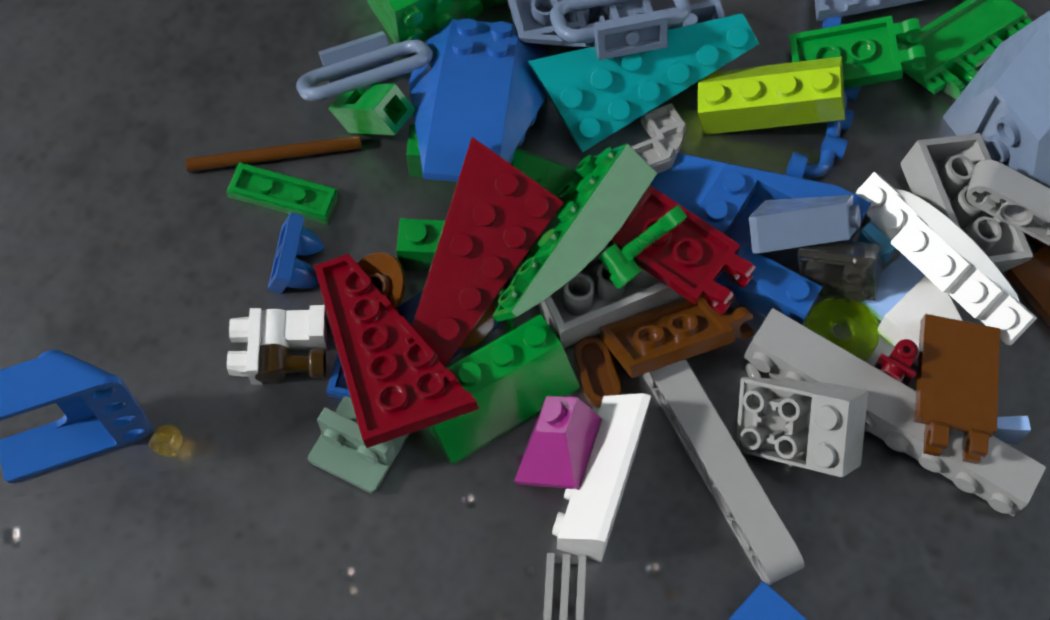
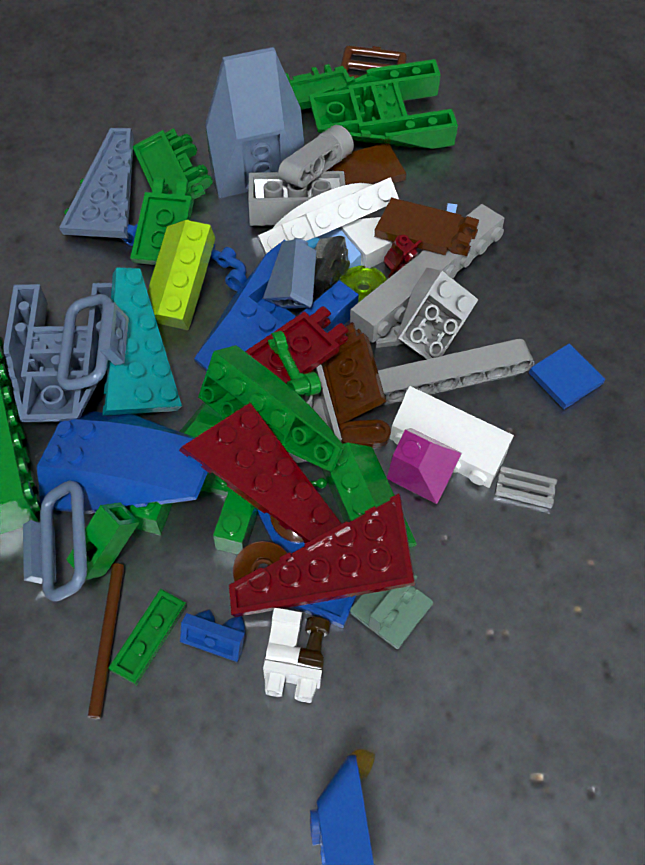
camera: 80 degrees left, 5 degrees down
light grey tile [631,103,687,174] -> none

